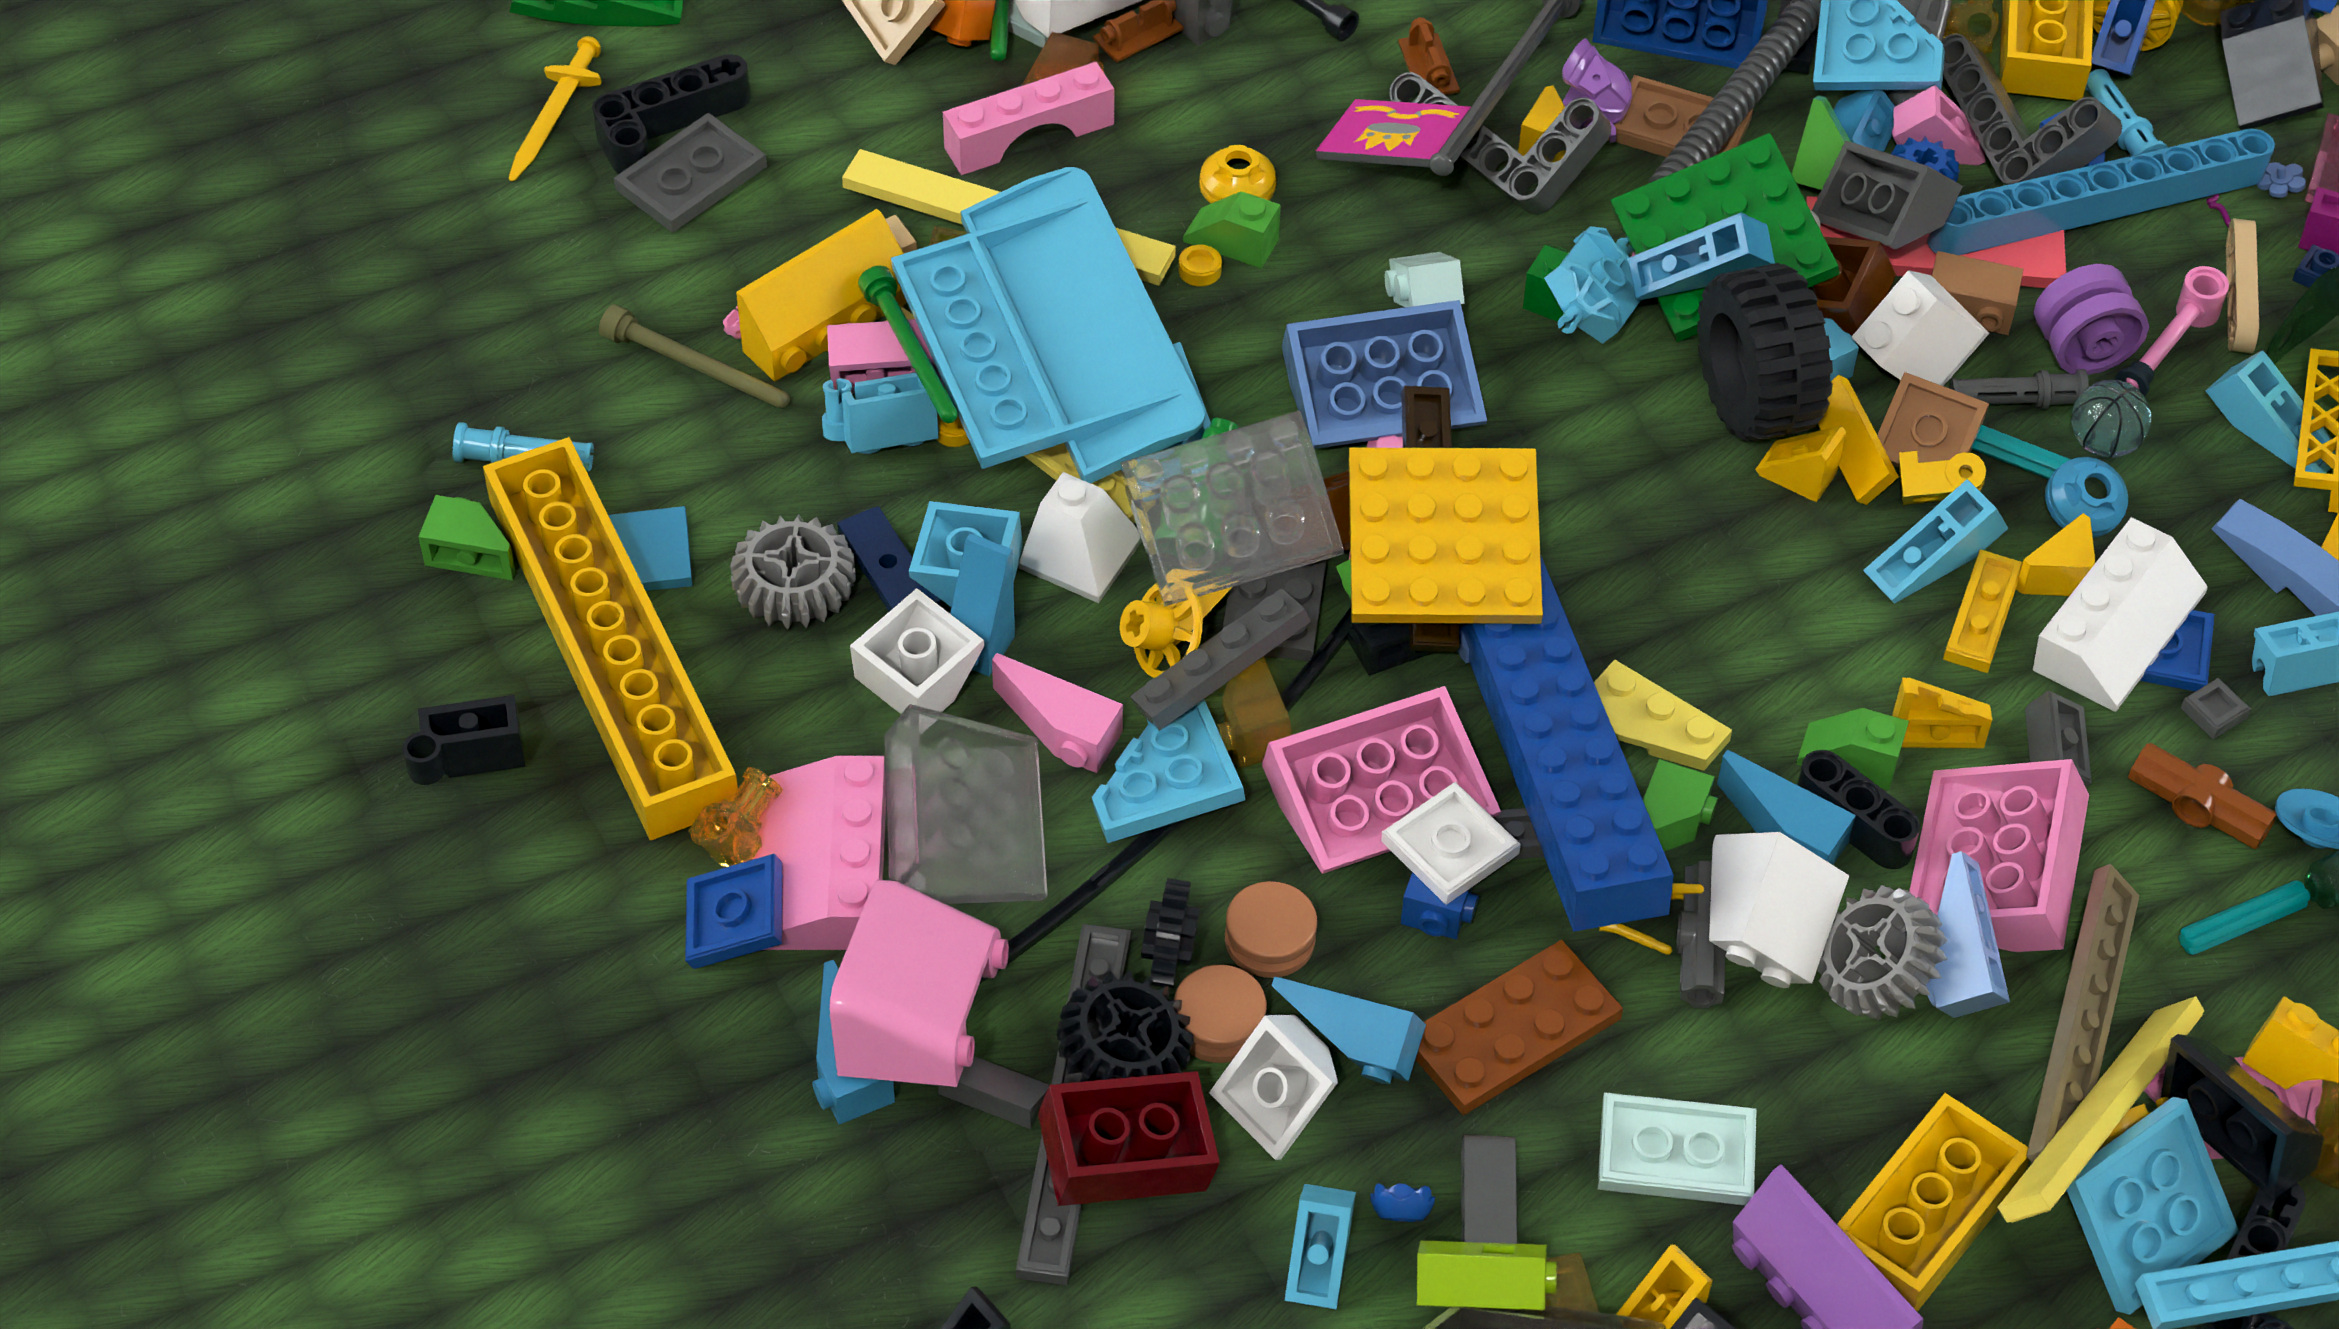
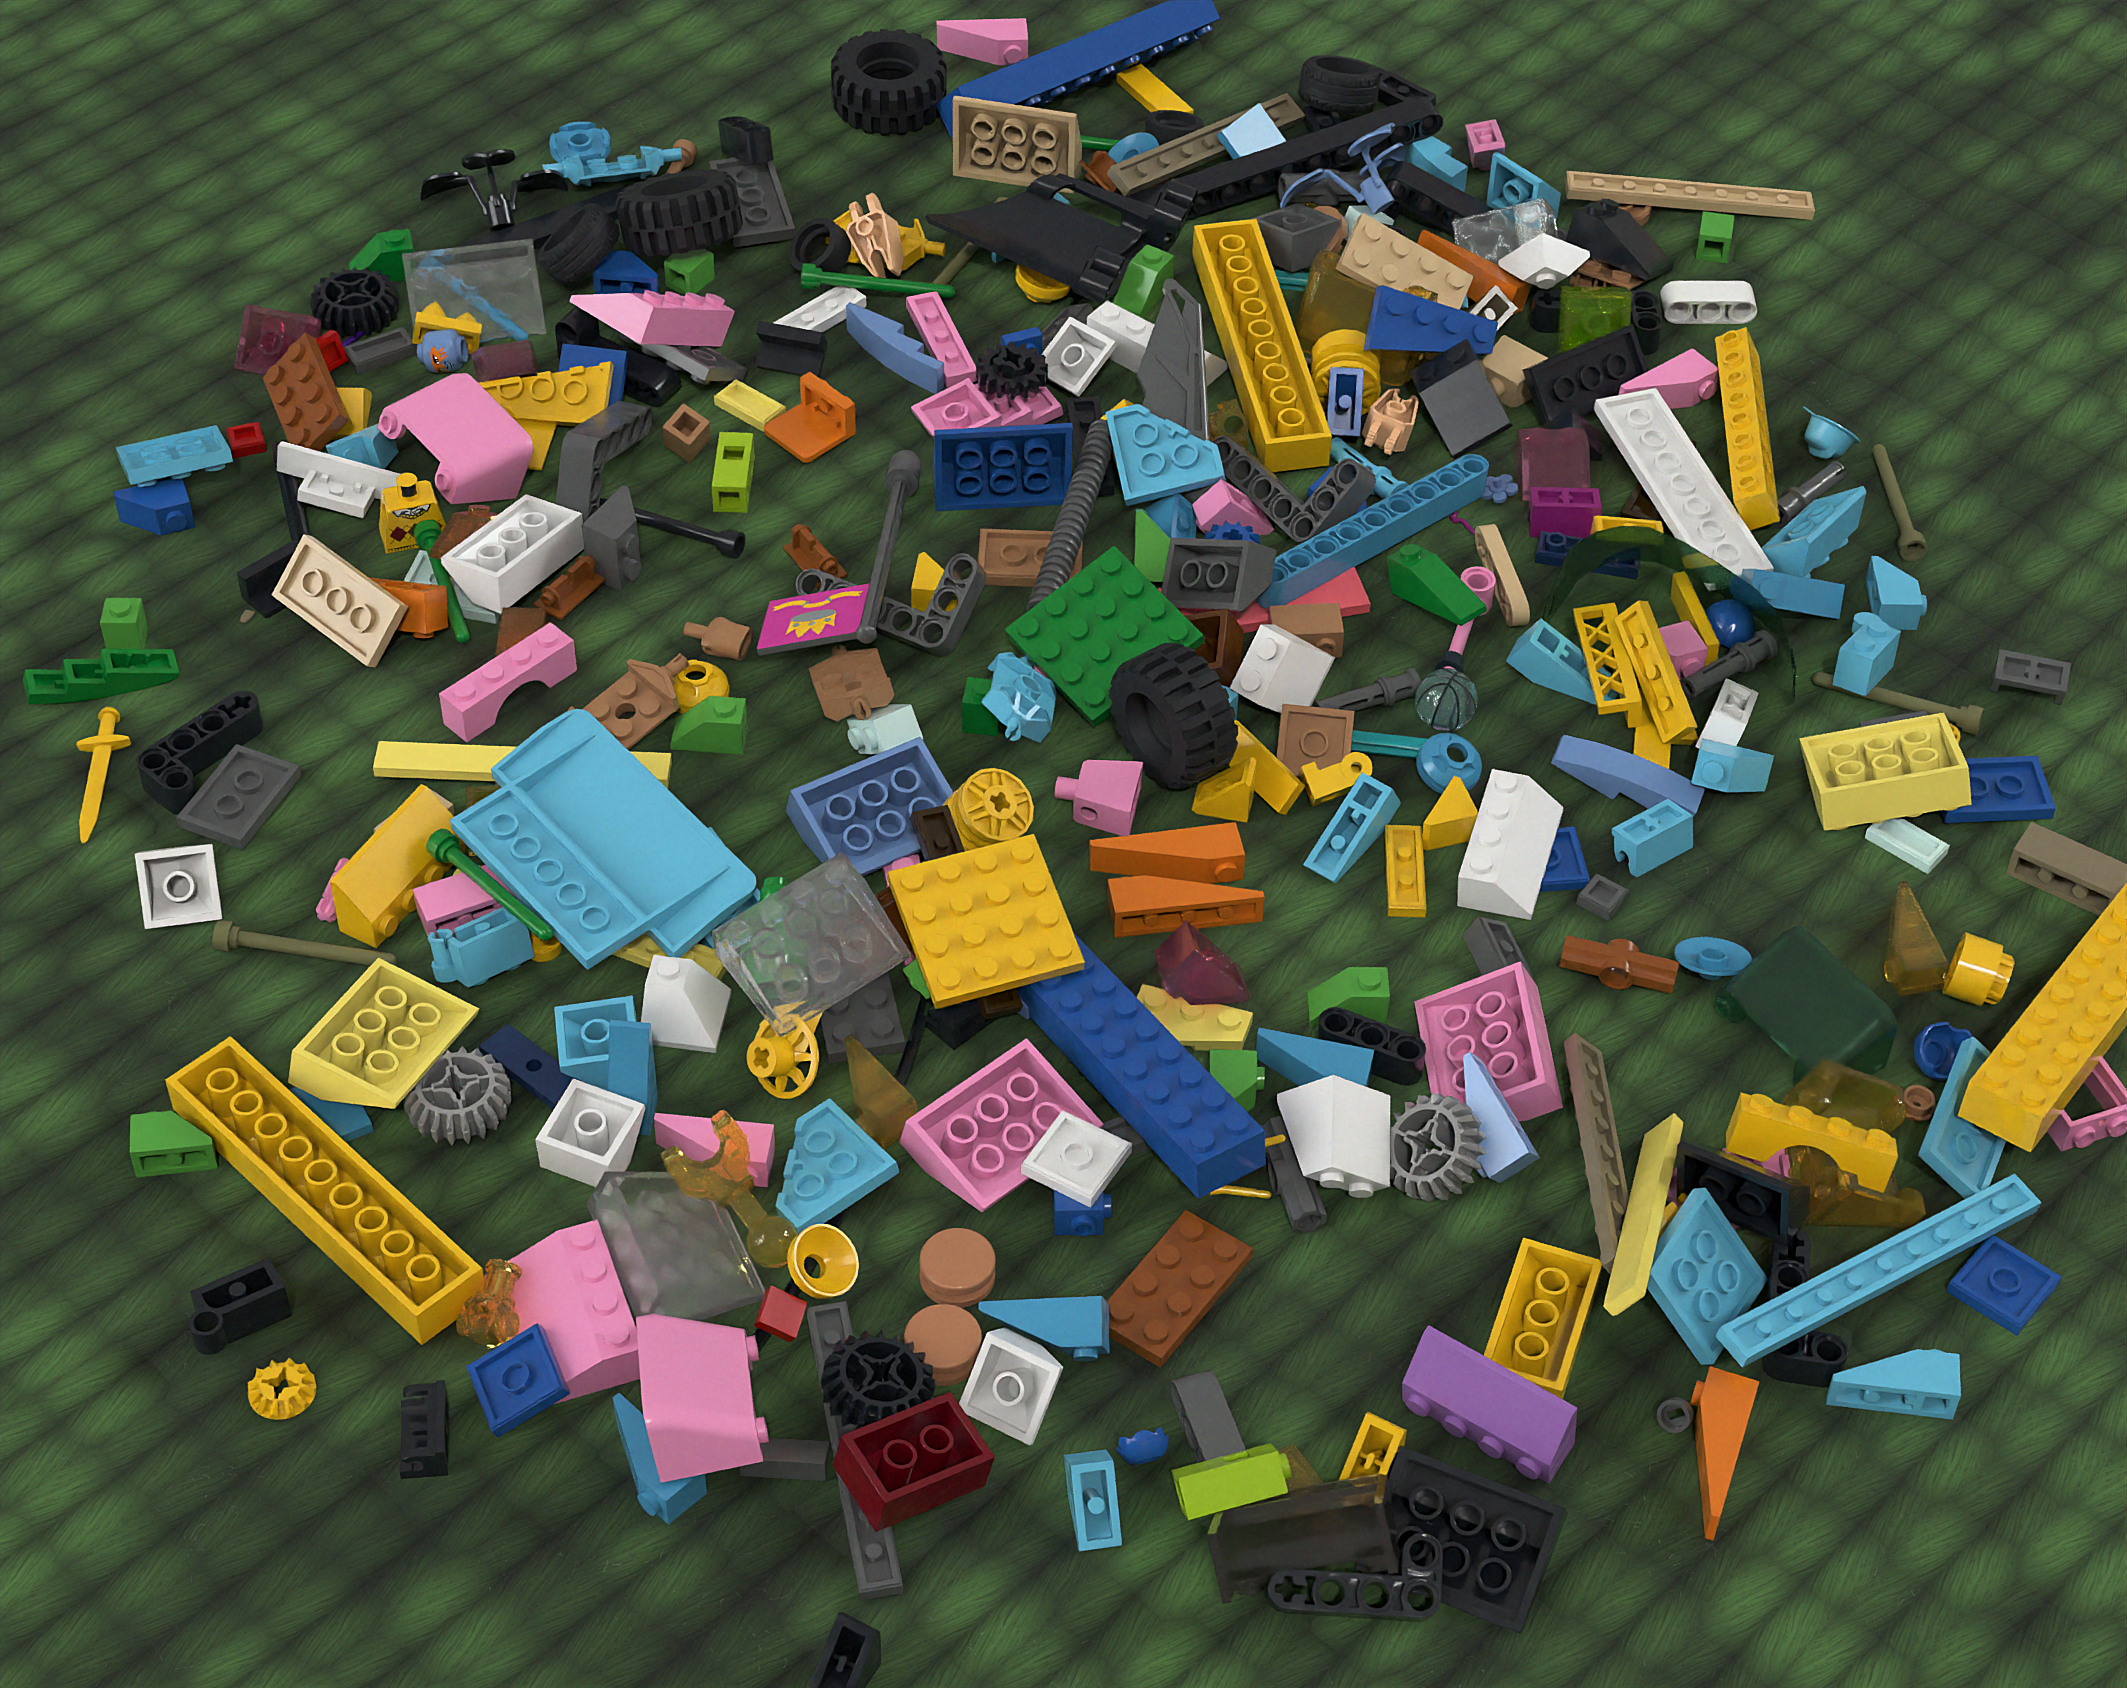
camera: 20 degrees left, 5 degrees down
medium azure pin [453,422,594,472] -> none
dark grey plate [1130,588,1311,731] -> none
black gear [1141,878,1200,988] -> none
yellow tile [1179,245,1222,287] -> none
medium lavender helmet [1562,38,1632,143] -> none
light aqua tile [1598,1093,1756,1205] -> none
dark azure slope [1628,212,1775,300] -> none
yellow wing [1892,678,1992,748] -> none
medium lavender wheel [2033,264,2149,375] -> none
teal axle [2178,880,2311,955] -> none
none -> white slope [135,844,223,929]
none -> yellow gear [248,1357,317,1420]
none -> light yellow slope [288,958,479,1109]
none -> black hinge [399,1380,449,1479]
none -> medium nougat plate [568,653,689,750]
none -> clear yellow piece [660,1110,798,1268]
none -> medium nougat piece [684,617,753,661]
none -> red tile [754,1285,808,1343]
none -> yellow piece [787,1224,859,1299]
none -> medium nougat plate [809,645,894,722]
none -> yellow wheel [942,768,1034,851]
none -> bright pink torso [1055,760,1143,836]
none -> orange slope [1089,822,1245,884]
none -> orange slope [1107,875,1265,938]
none -> clear pink slope [1154,920,1251,1005]
none -> light nougat hinge [1361,389,1419,455]
none -> green slope [1386,543,1487,626]

